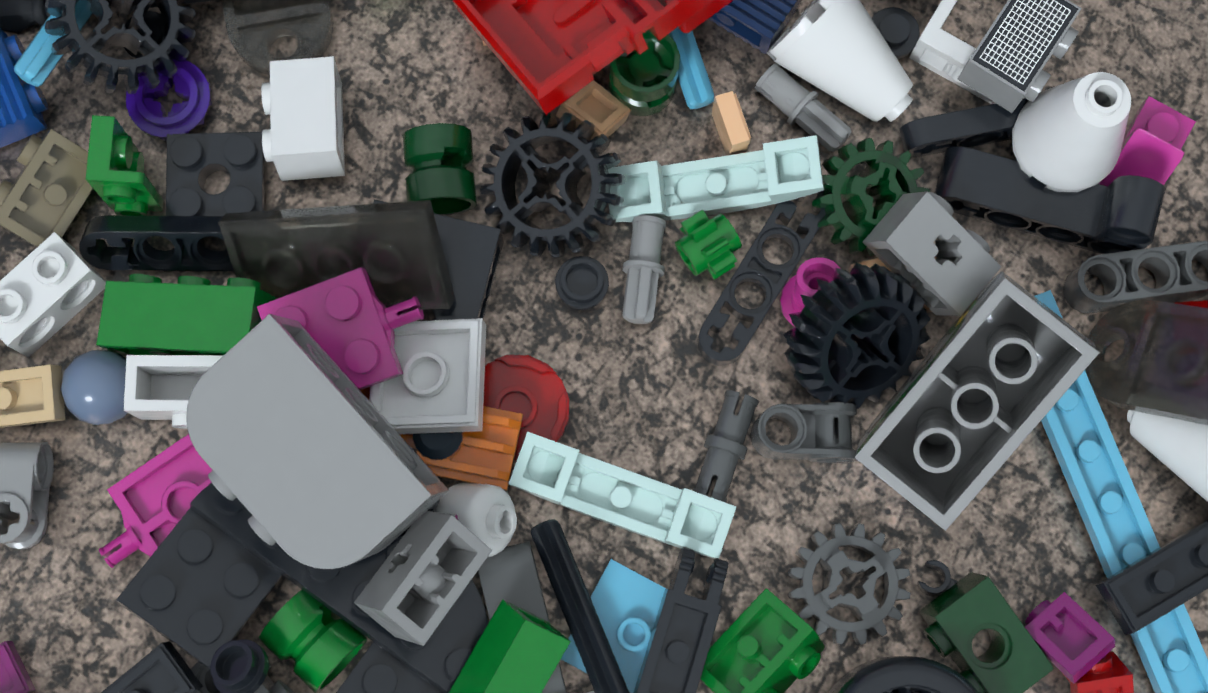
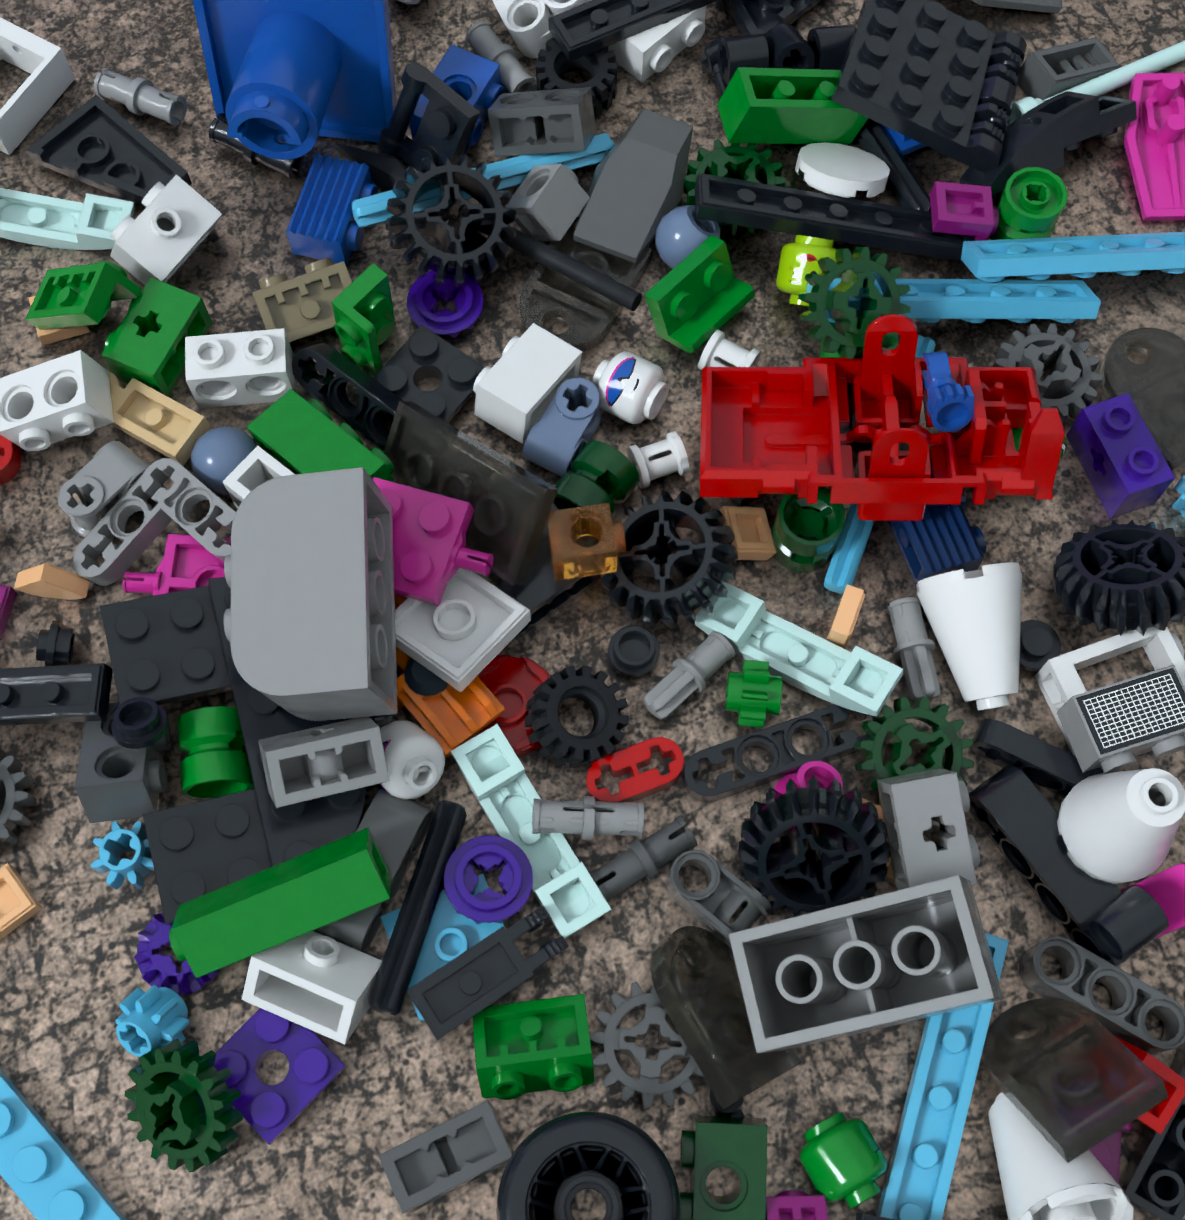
camera: 40 degrees right, 10 degrees down
none -> light nougat tile [14,563,90,600]
none -> black plate [36,620,75,666]
none -> light grey beam [73,458,236,586]
none -> dark purple gear [444,835,533,924]
none -> sand blue piece [522,377,601,477]
none -> black tyre [524,665,629,768]
none -> light grey pin [532,796,644,840]
none -> clear orange brick [546,503,626,581]
none -> red beam [586,737,684,803]
none -> white head [592,351,669,424]
none -> white bush [627,431,690,489]
none -> clear smoke tile [651,926,802,1109]
none -> green head [799,1112,888,1209]

